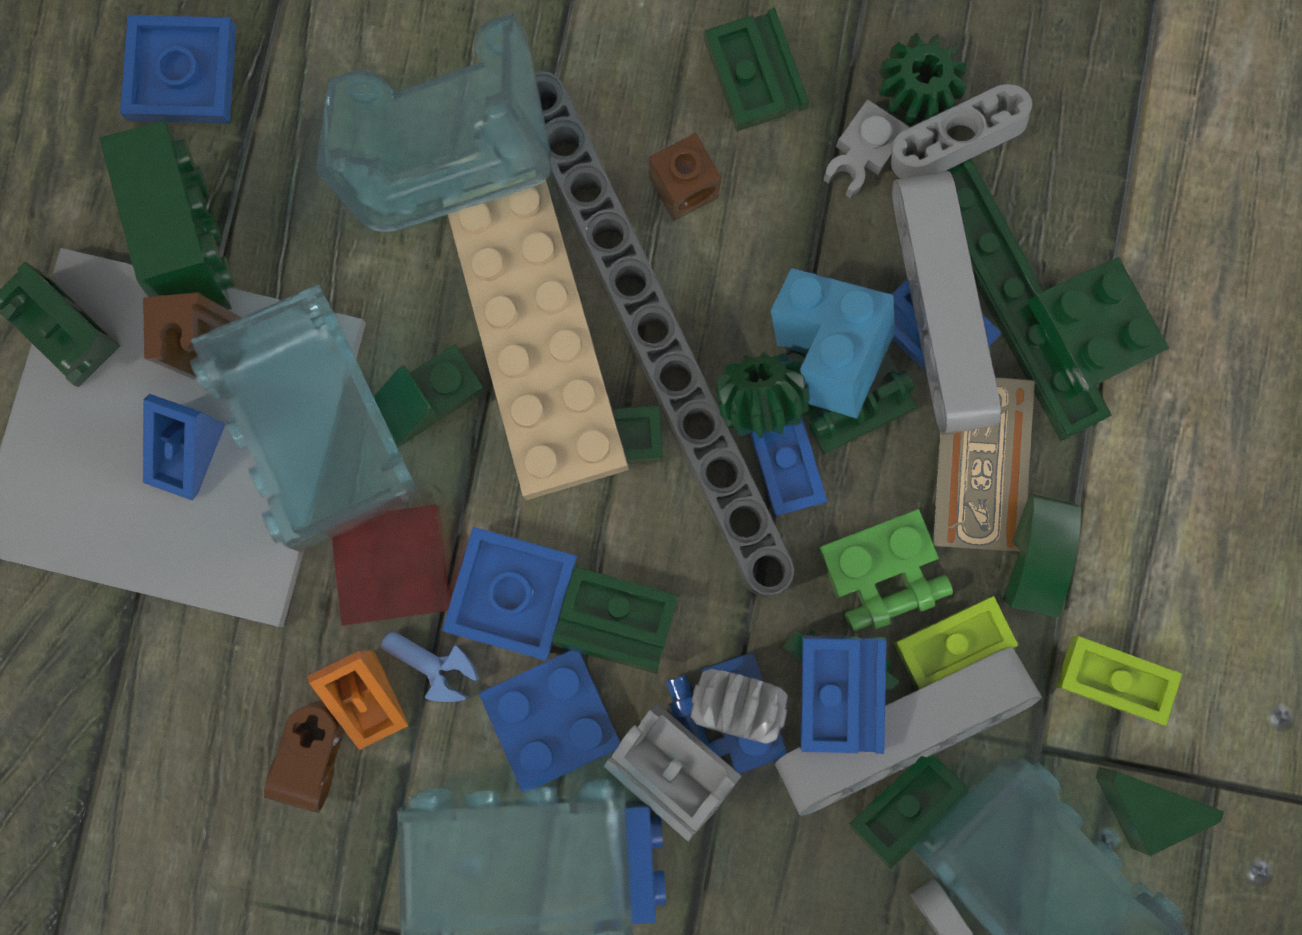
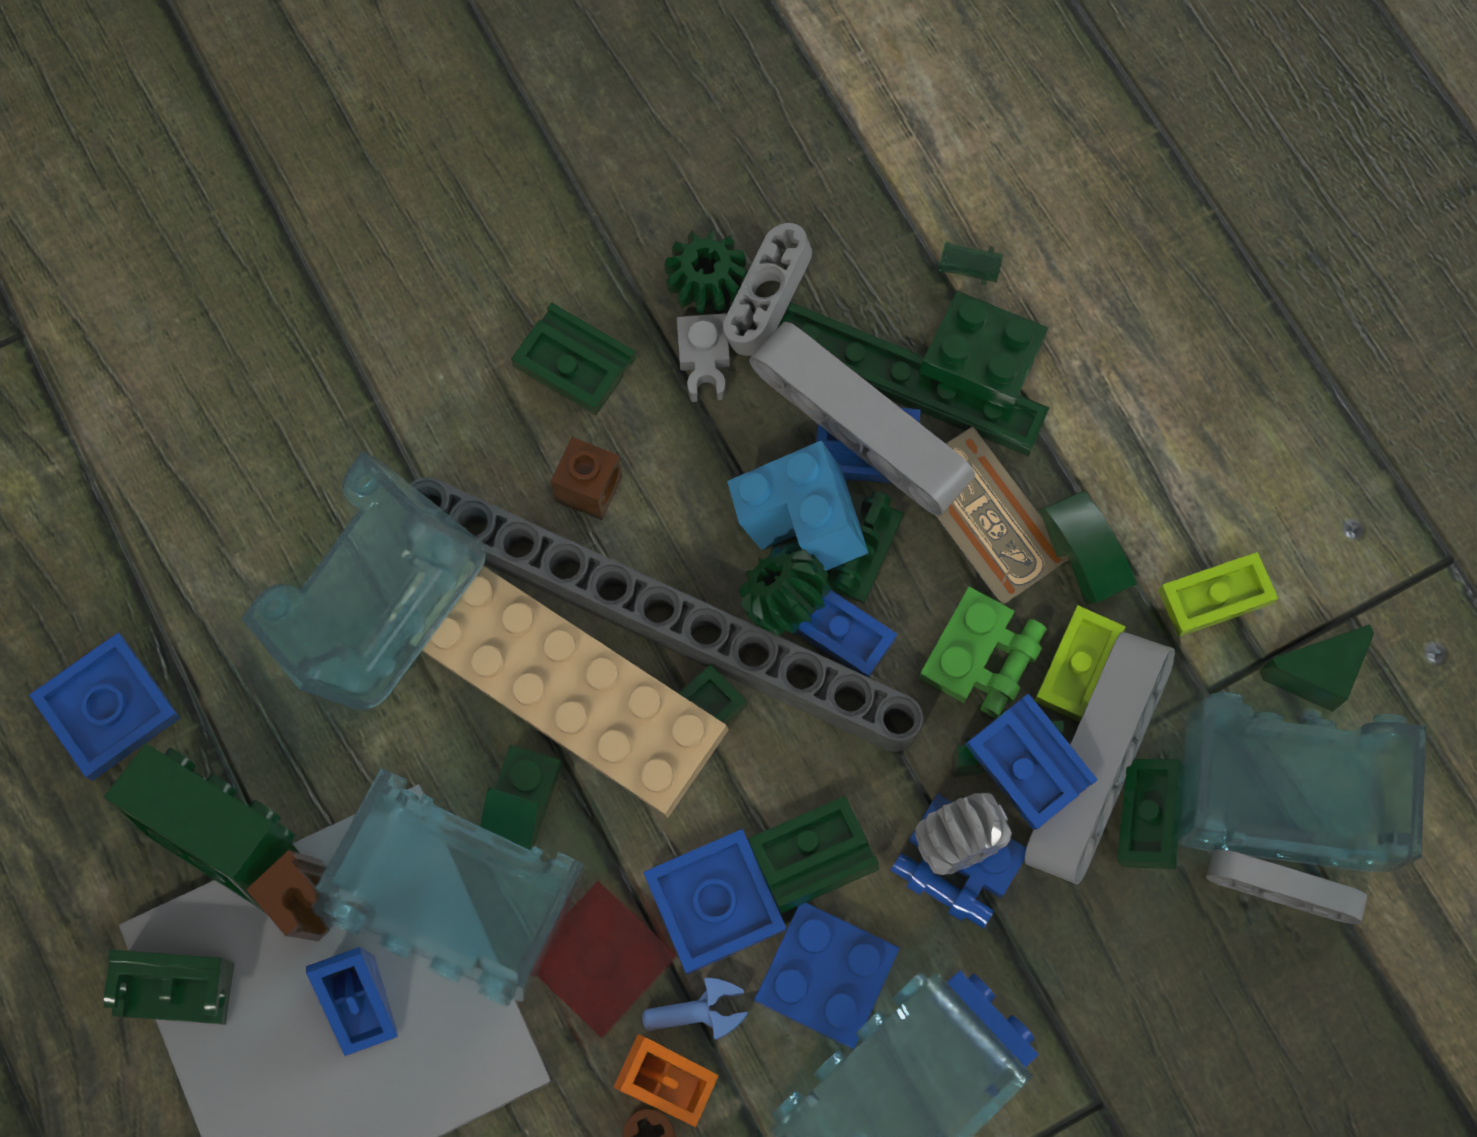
camera: 40 degrees left, 10 degrees down
light grey hinge [604,703,742,841] -> none
none -> clear green pin [939,241,1003,286]

